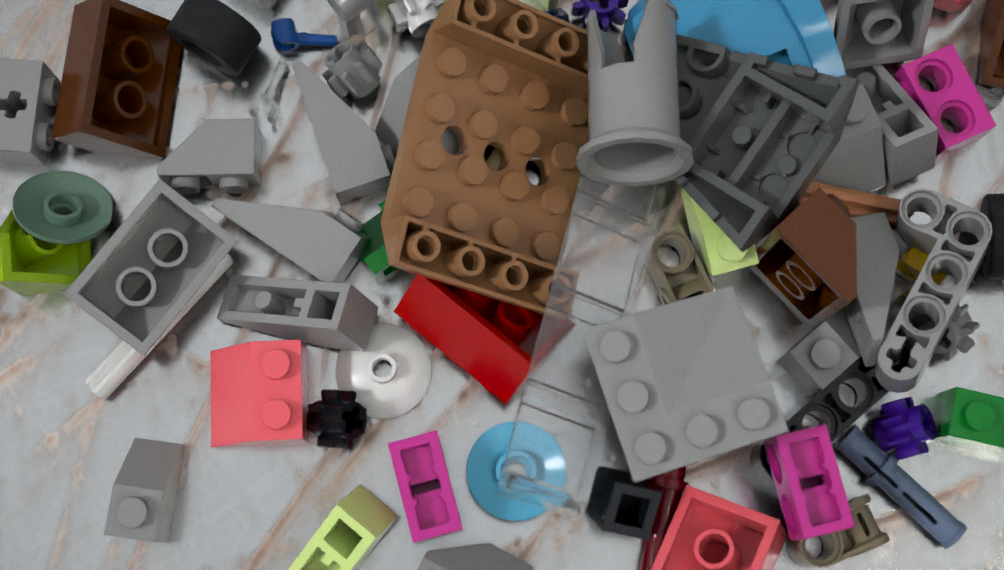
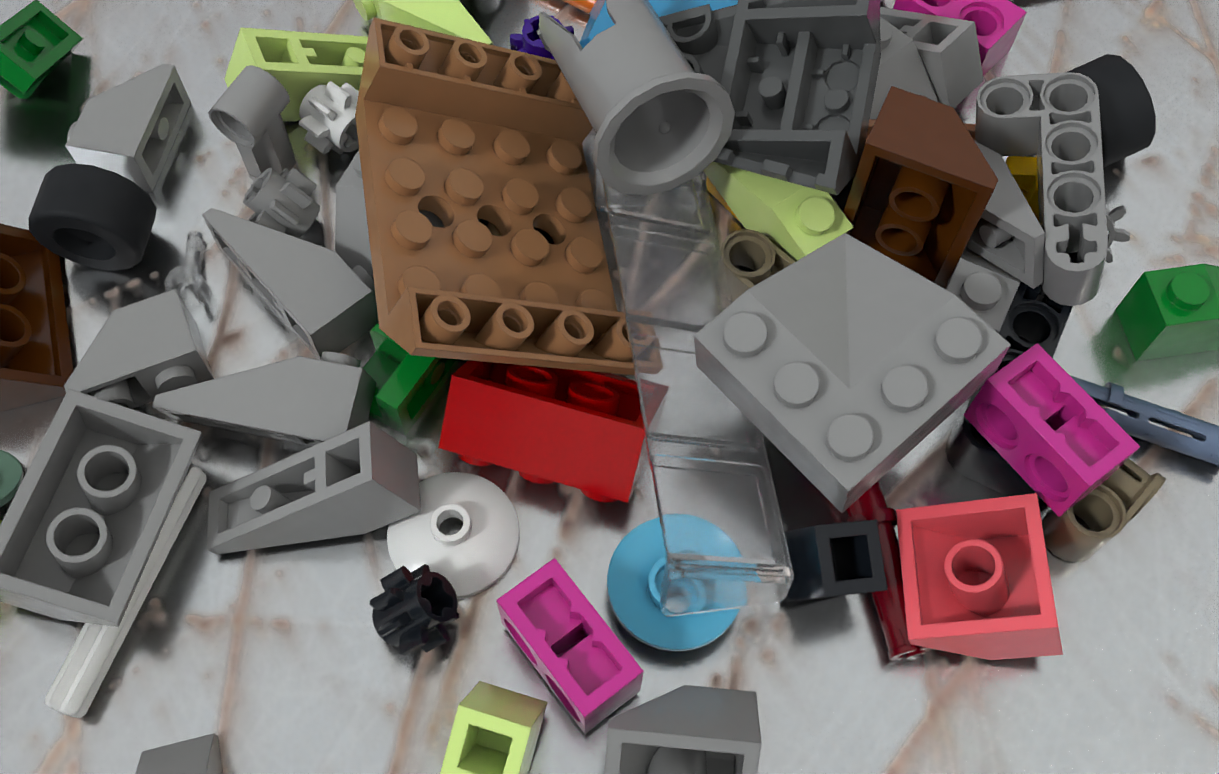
camera: 20 degrees left, 15 degrees down
coral slope [210,339,310,448] -> none
blue hand [271,18,337,53] -> none
dark purple gear [874,397,936,460] -> none

